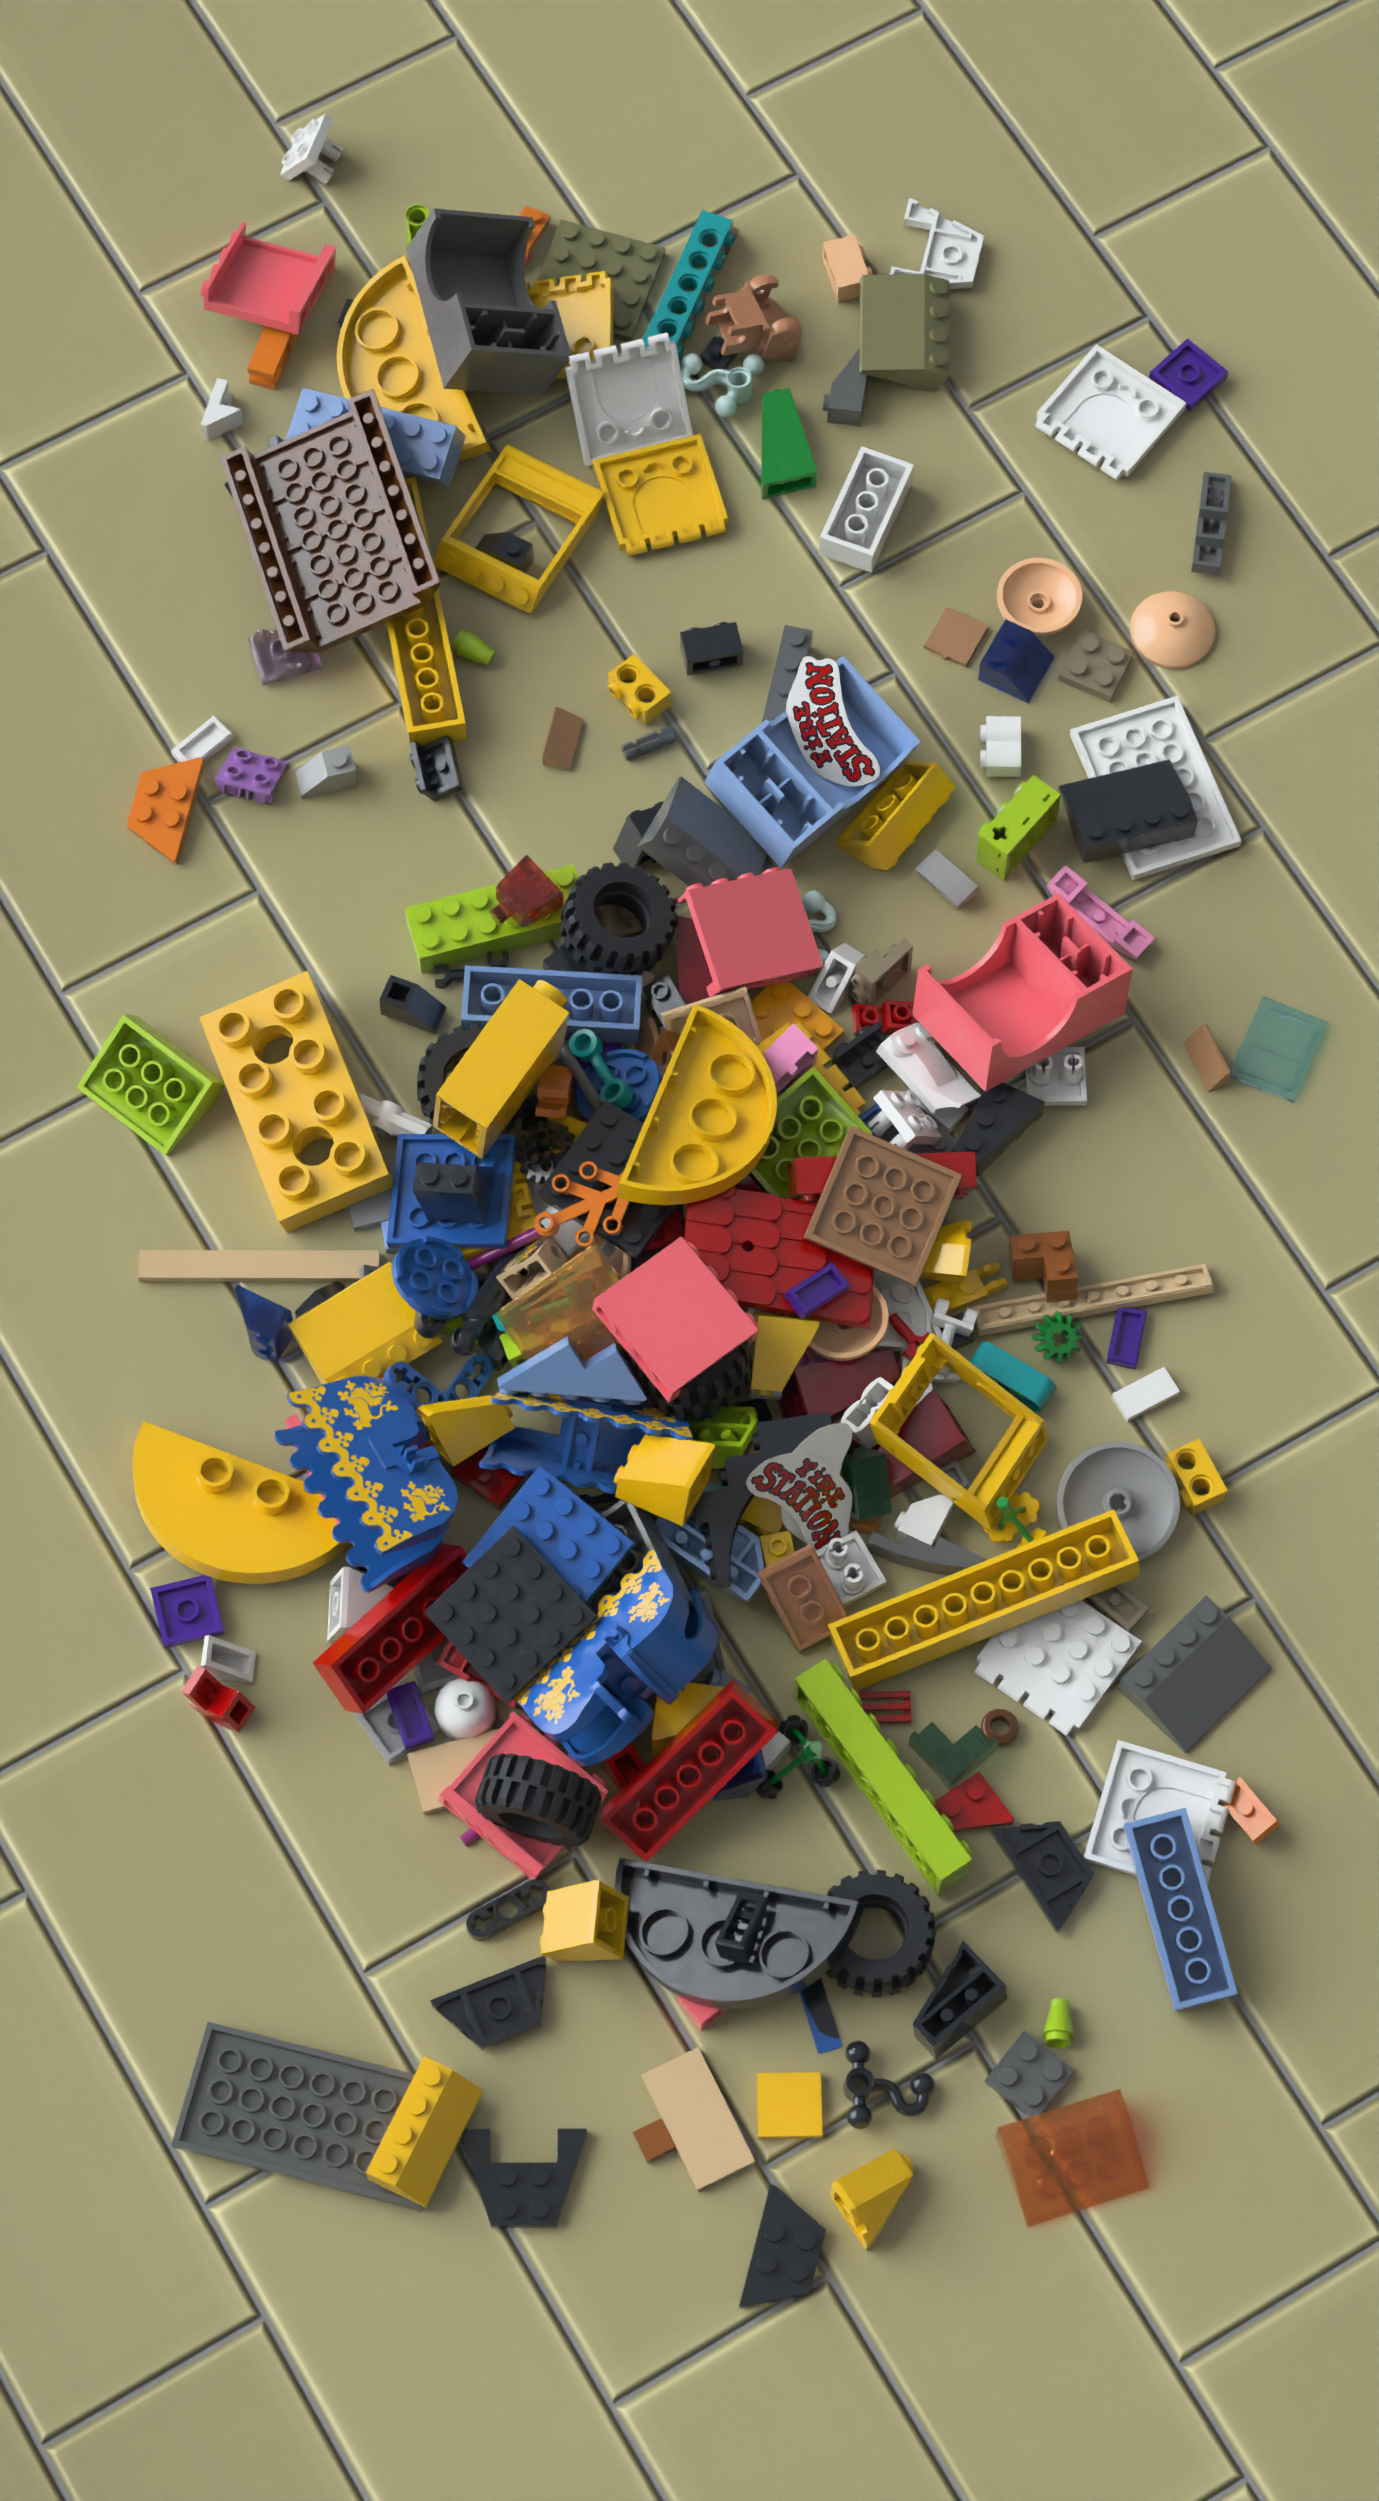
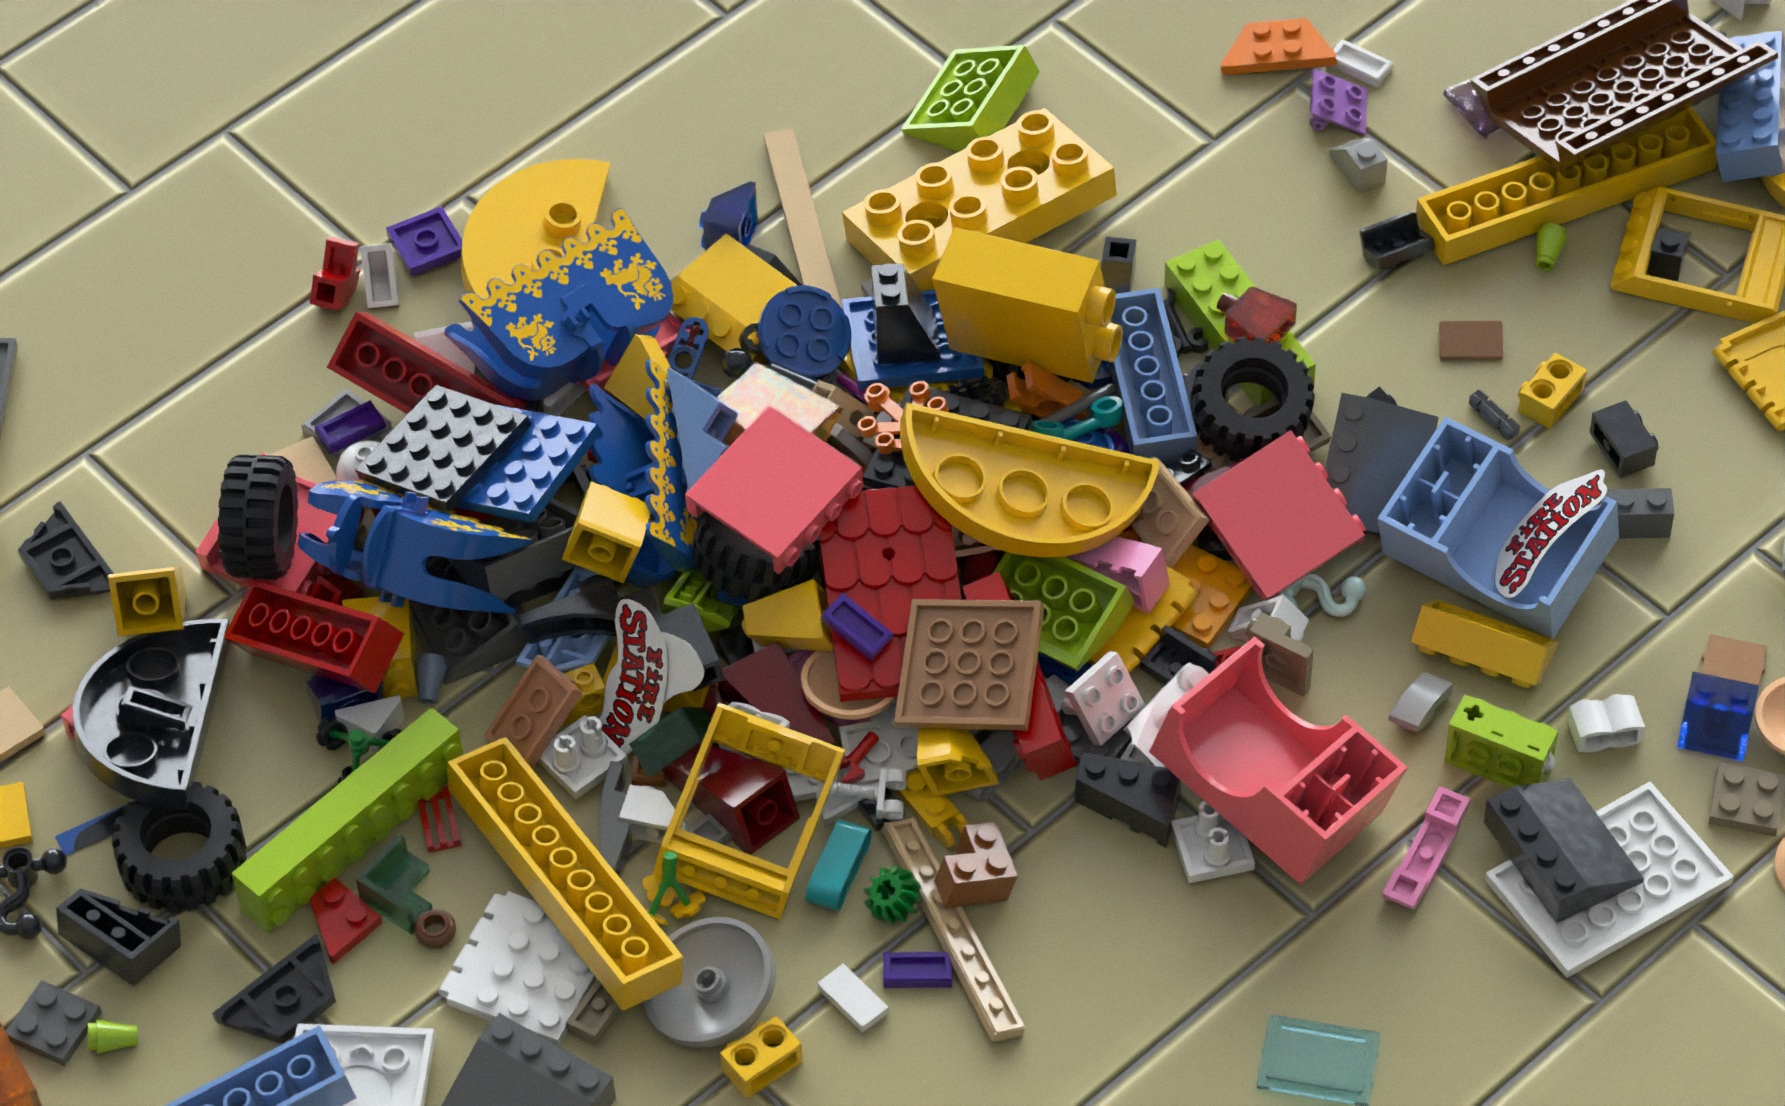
camera: 80 degrees right, 15 degrees down
black beam [466,1879,550,1941] -> none
medium nougat slope [1184,1023,1231,1092] -> none

